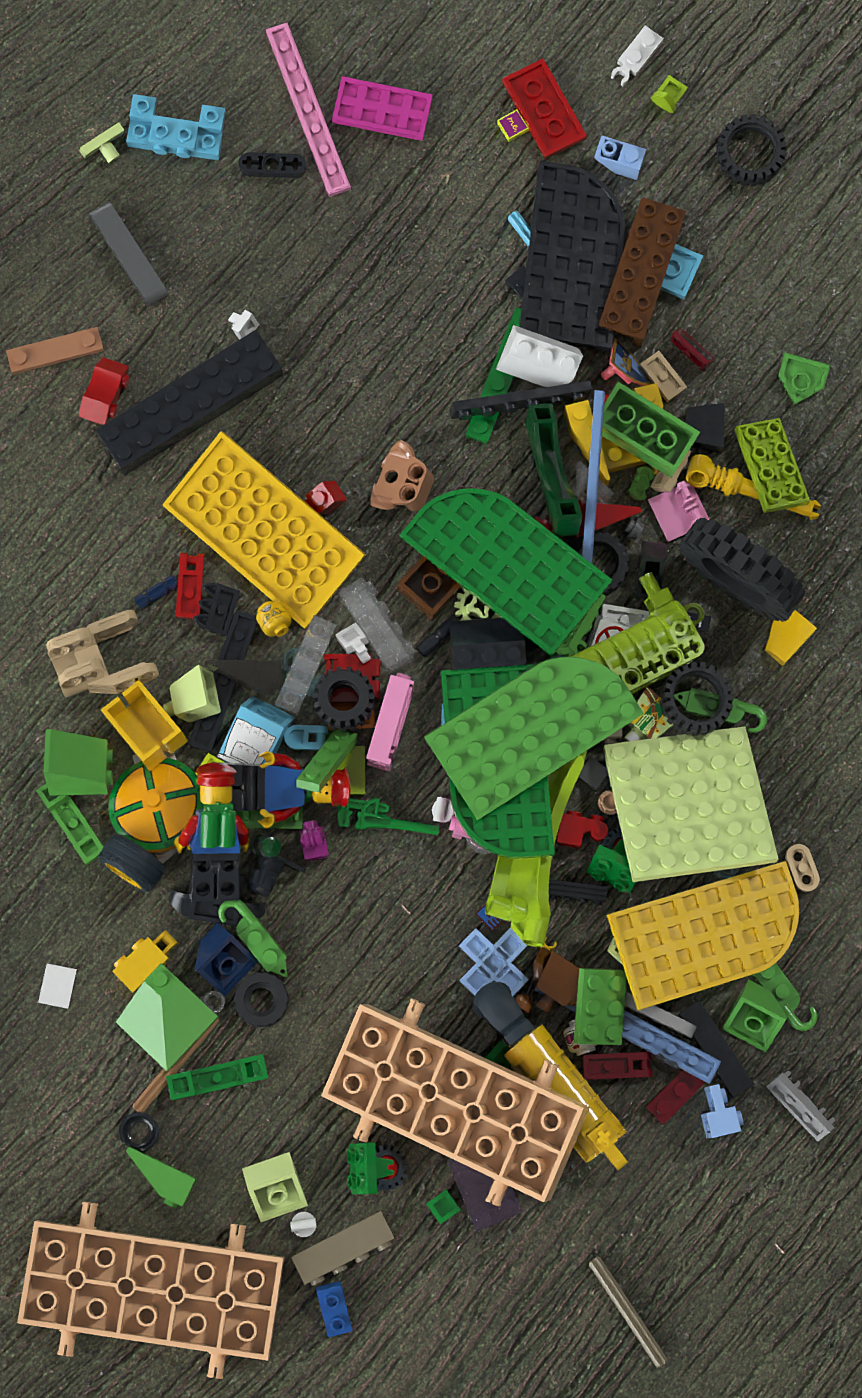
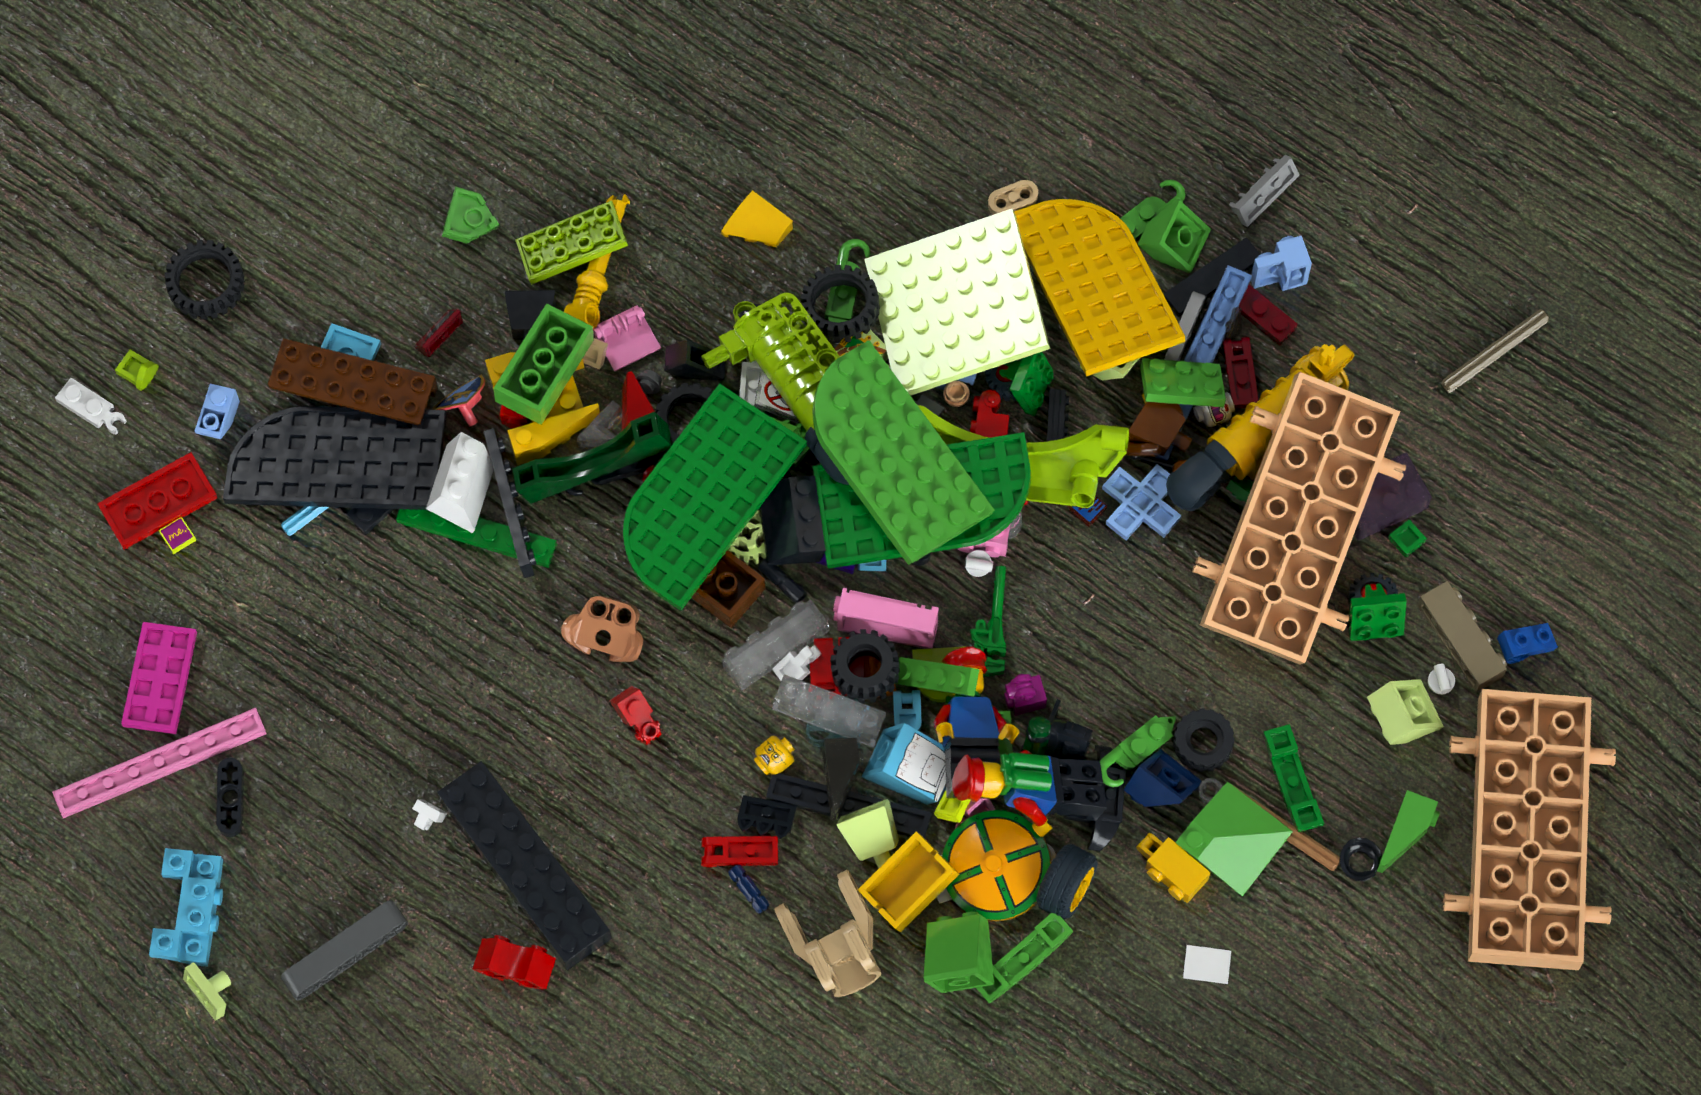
camera: 90 degrees left, 10 degrees down
nougat plate [6,327,104,375] -> none
yellow plate [163,431,366,629] -> none
medium blue tile [582,390,605,563] -> none
bright green piece [629,466,654,501] -> none
tan plate [639,351,687,403] -> none
black tyre [678,518,806,622] -> none

